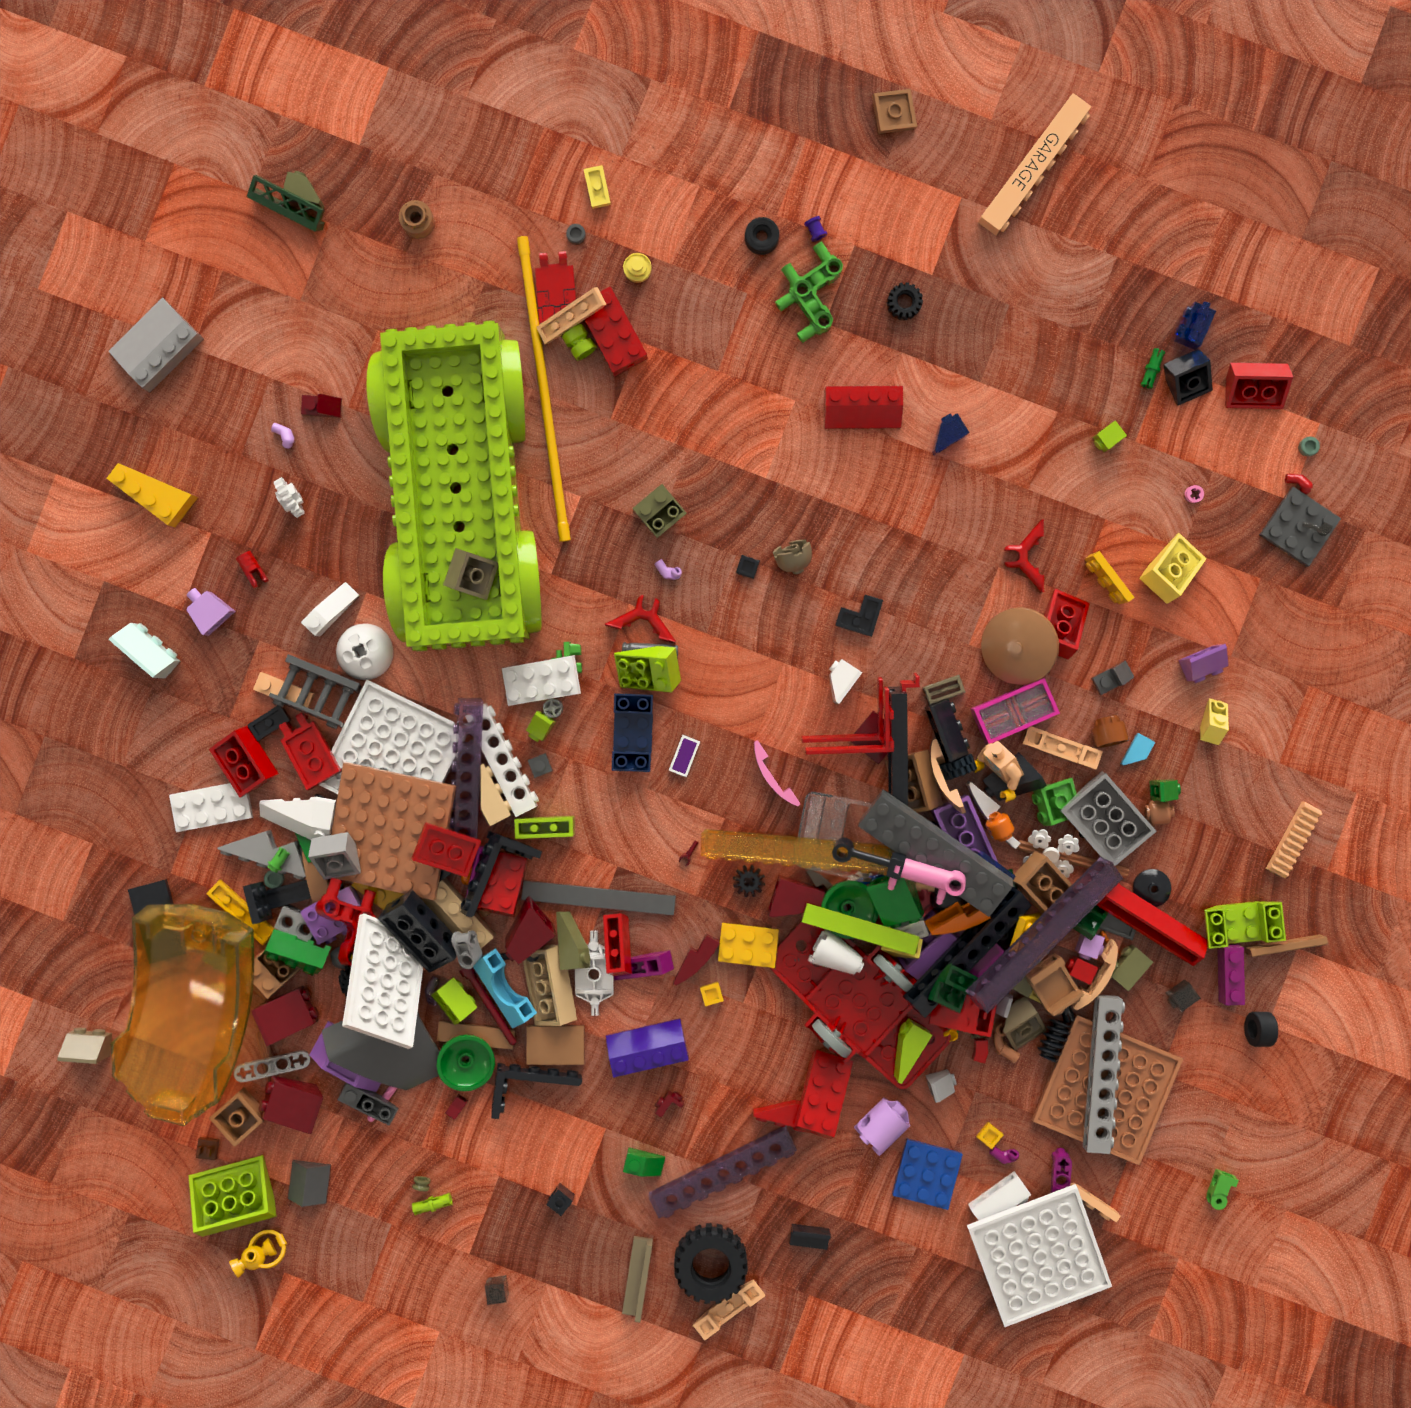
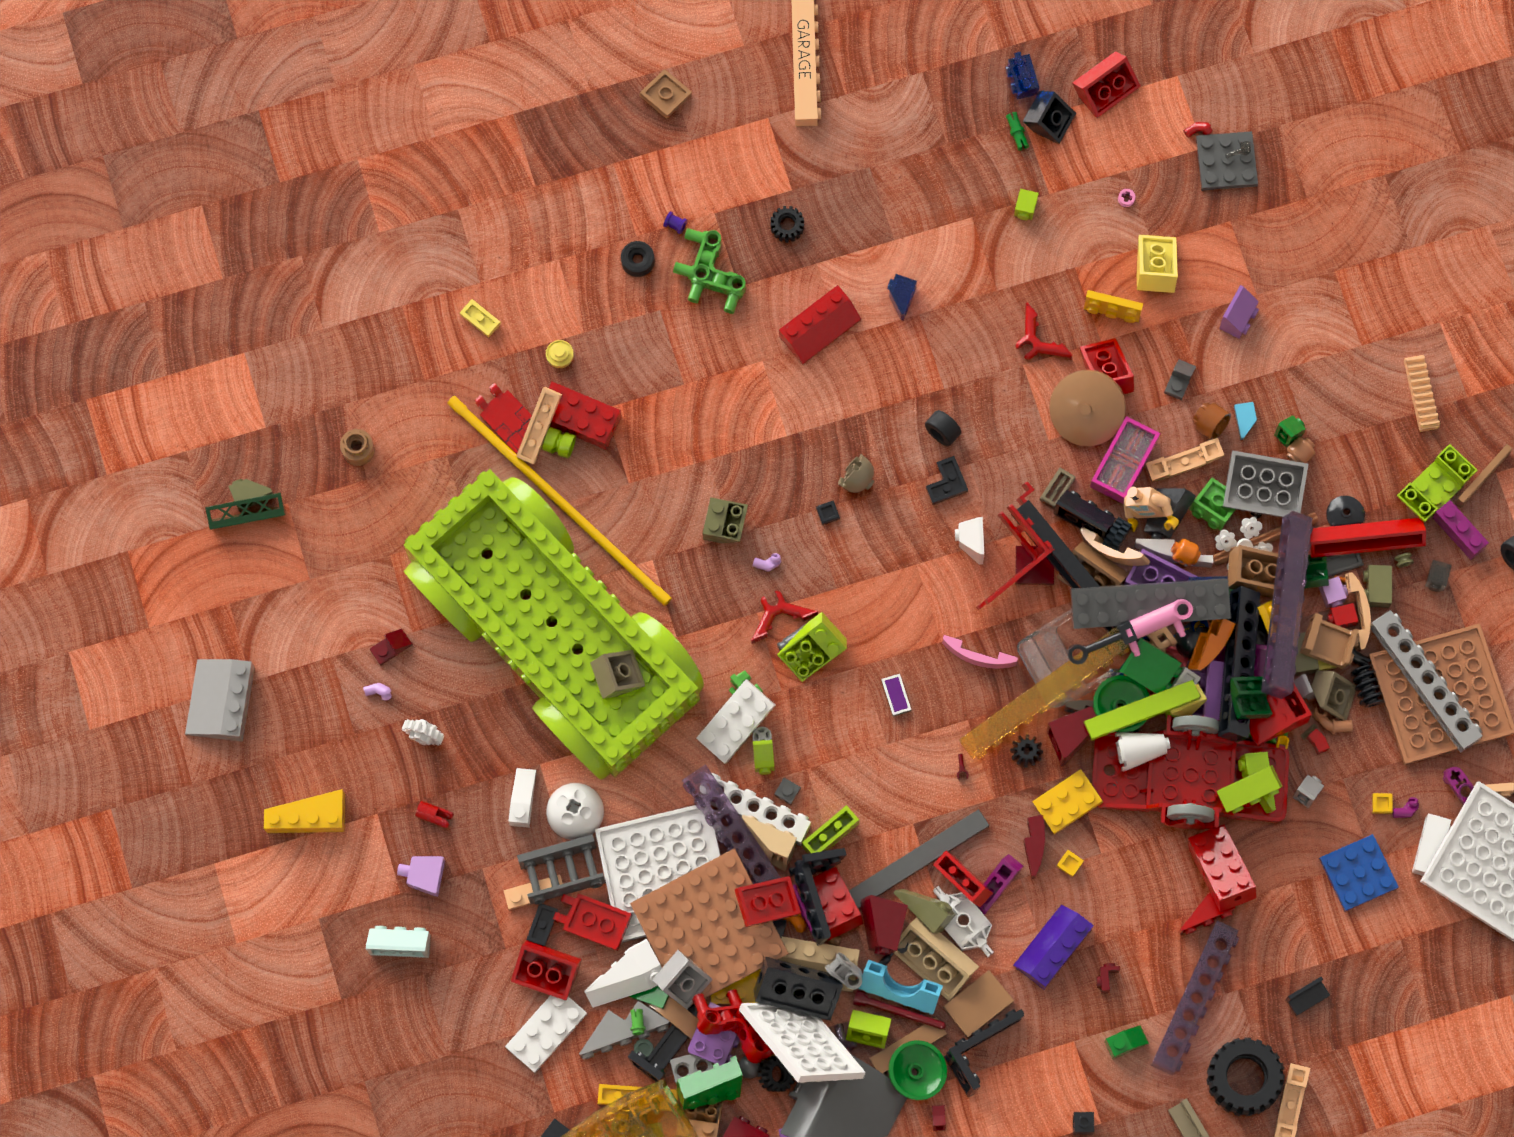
camera: 30 degrees left, 15 degrees down
dark grey tile [566,224,586,245] -> none
dark blue slope [612,693,653,772] -> none
lavender cylinder [854,1097,911,1156] -> none
light yellow slope [1200,698,1229,745] -> none
sand green tile [1298,437,1320,457] -> none
none -> black tyre [925,410,961,446]
none -> lime brick [1217,765,1282,814]
none -> olive bush [1394,553,1414,568]

